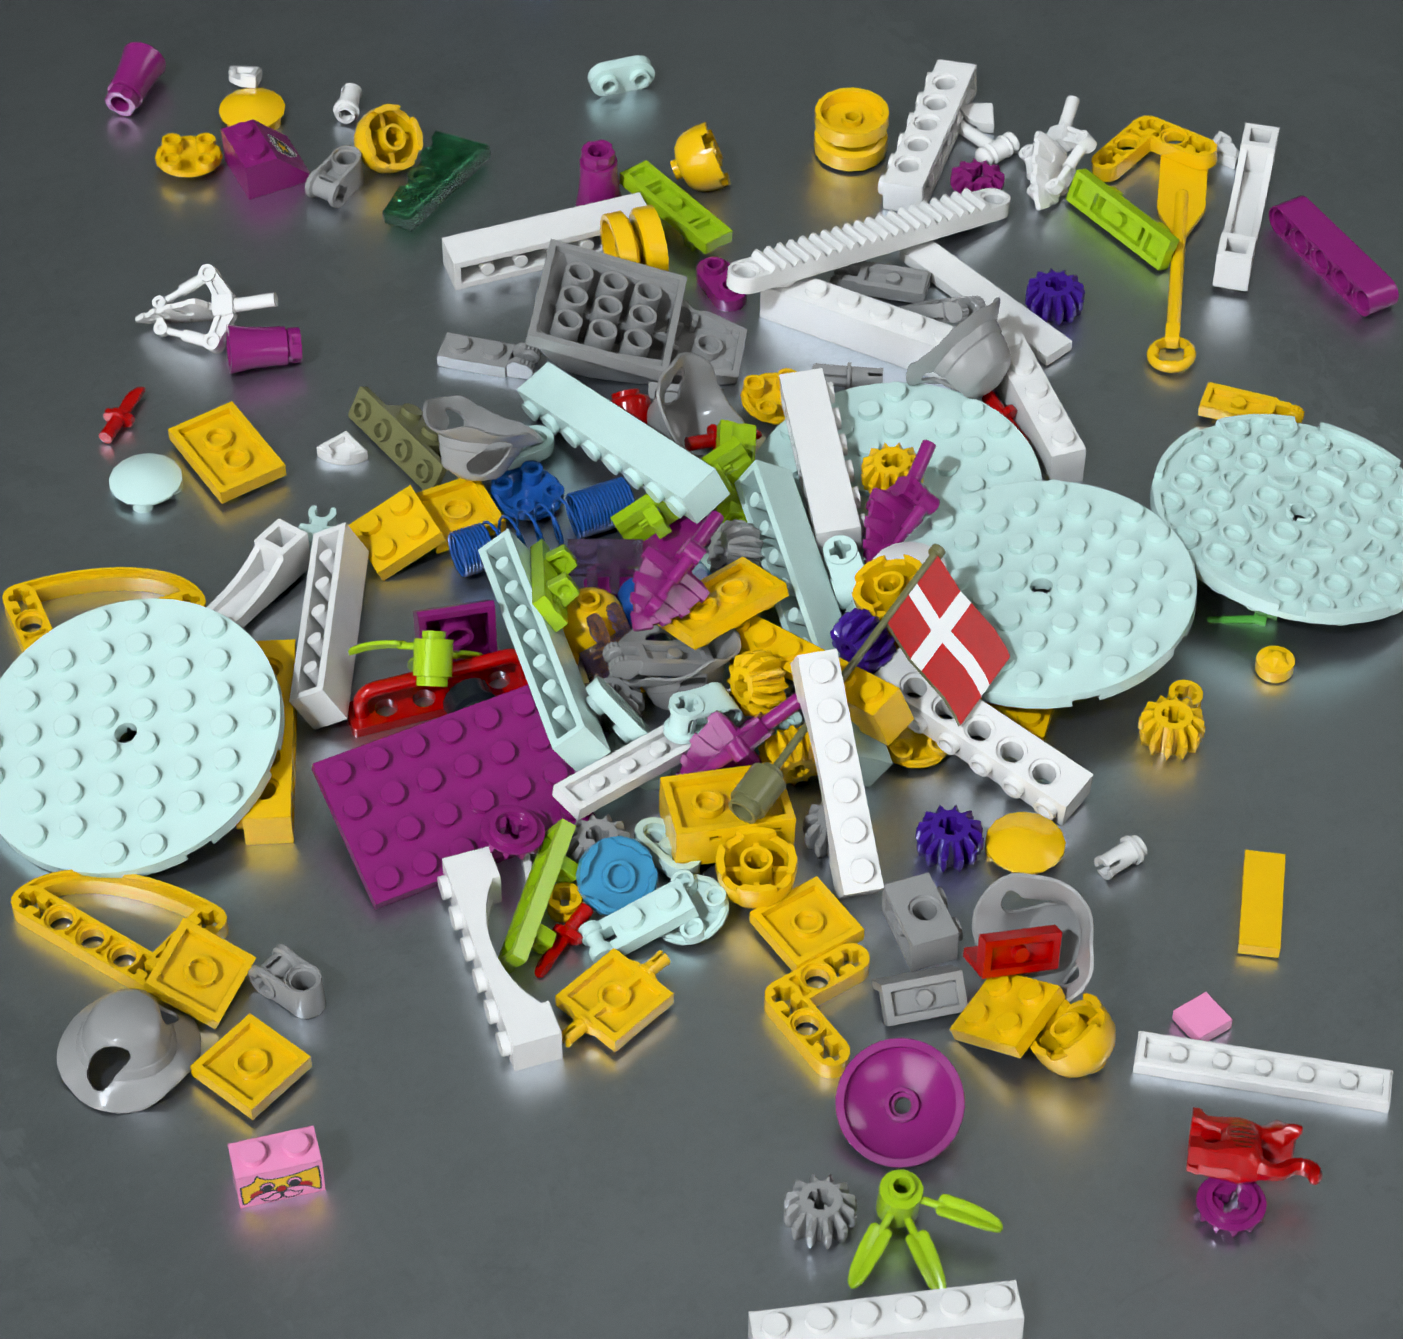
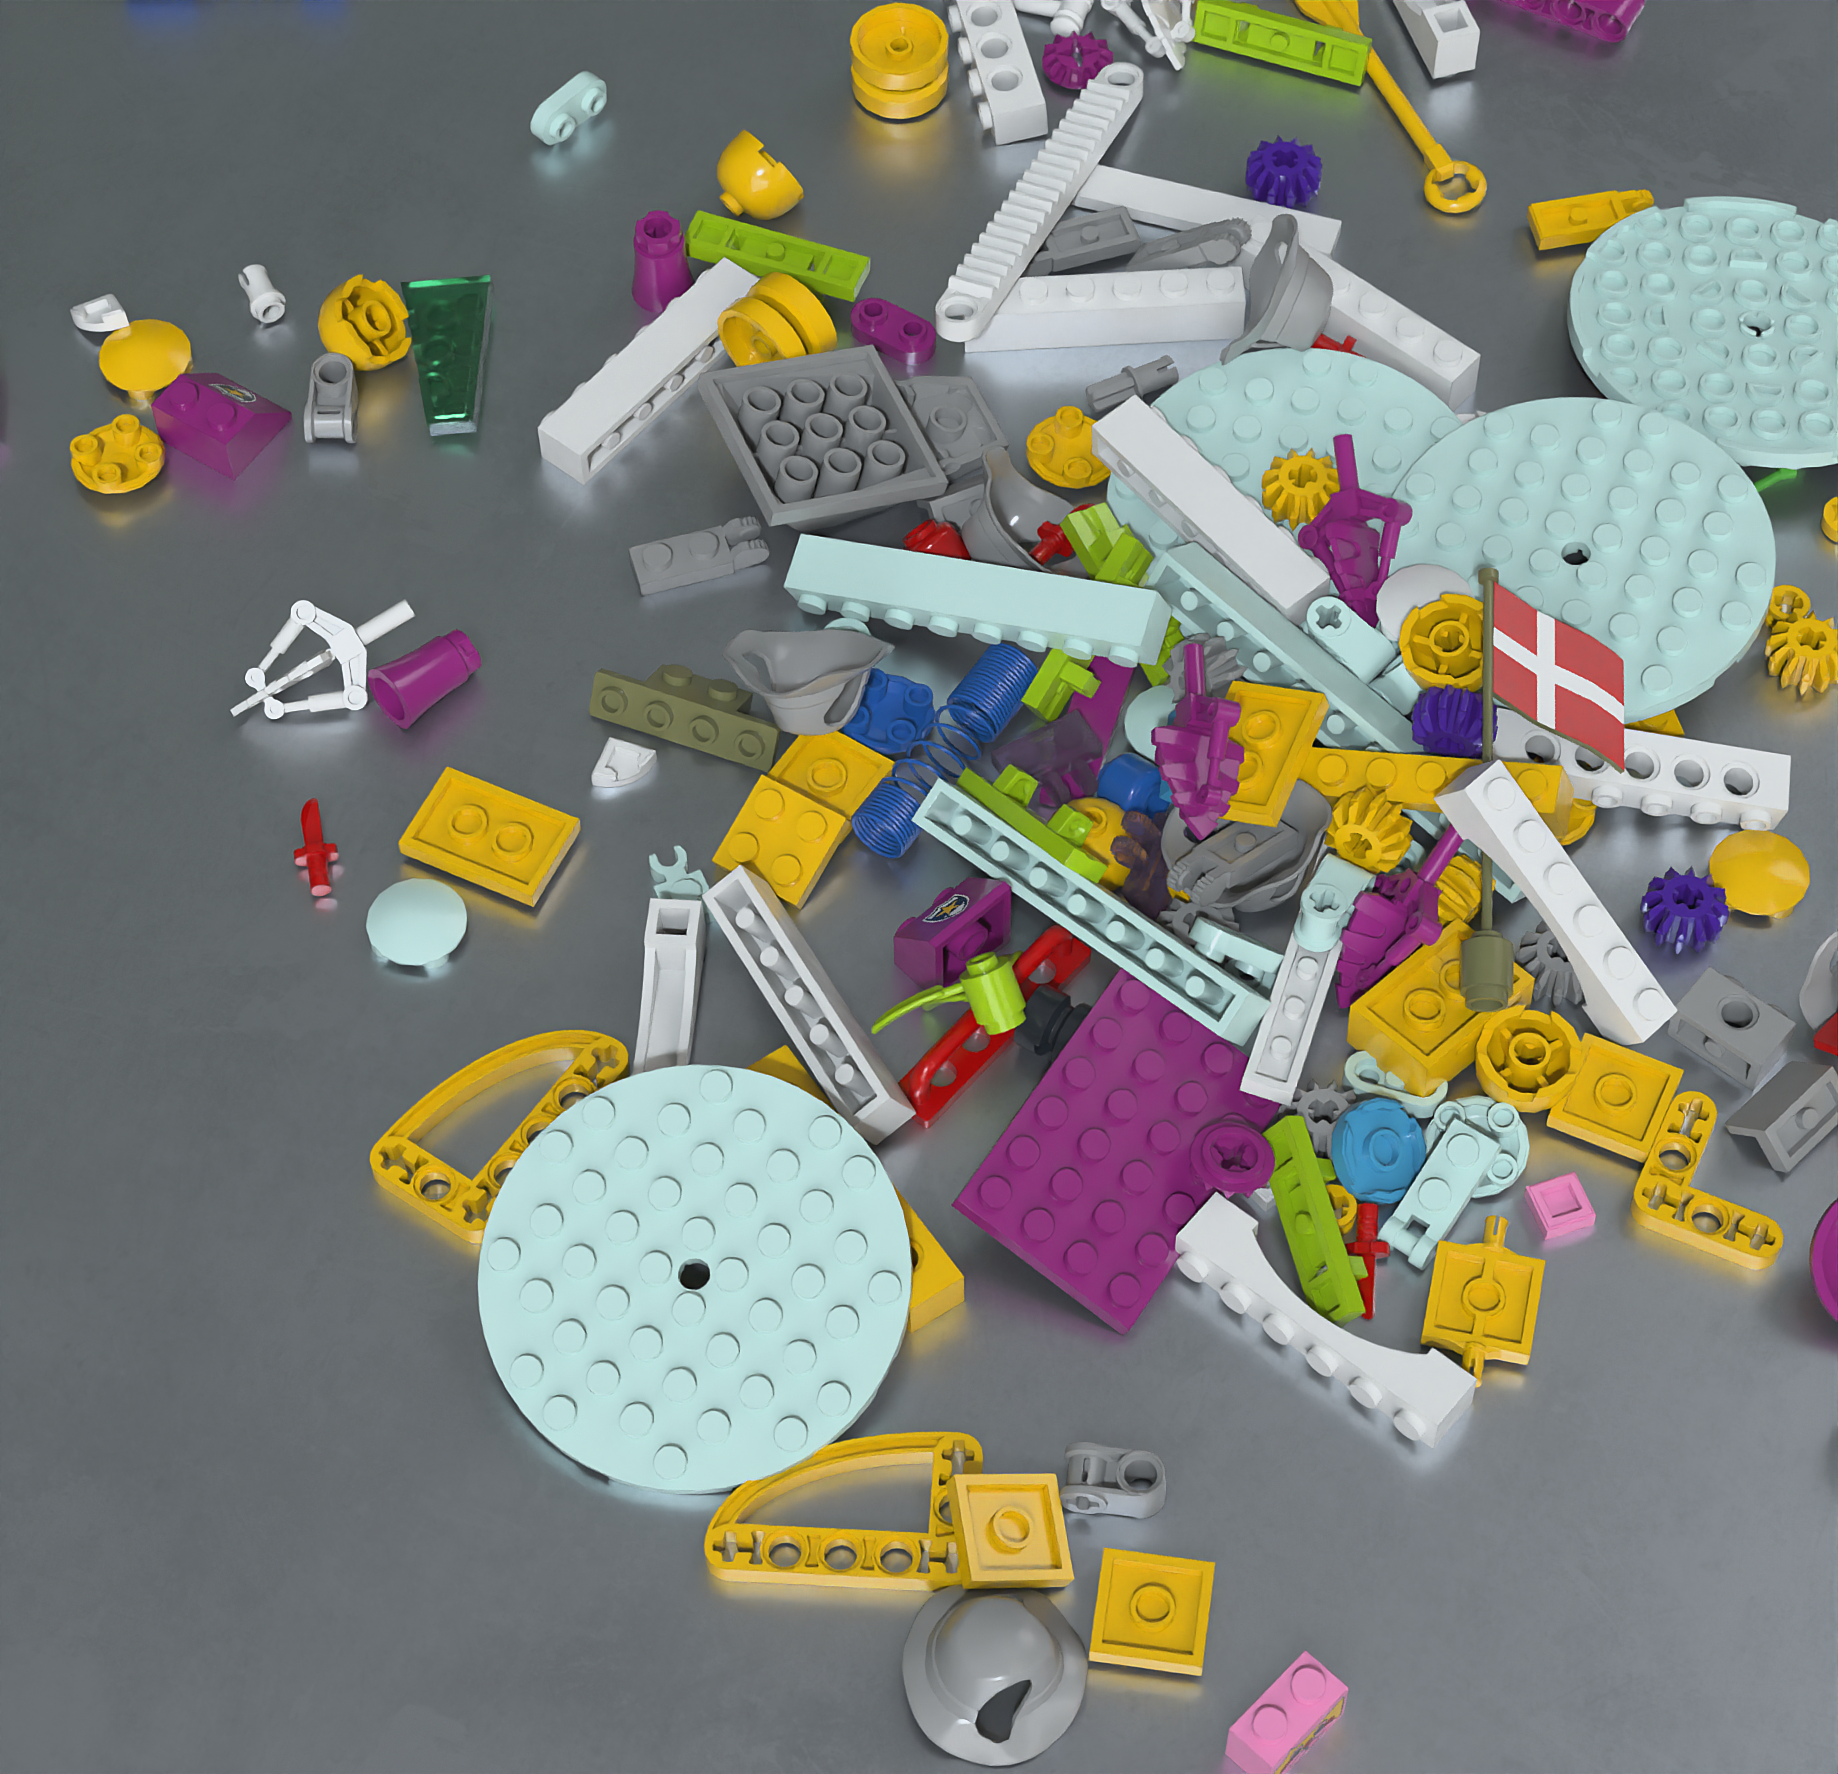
camera: 30 degrees left, 10 degrees up
none -> bright pink tile [1524,1171,1596,1240]

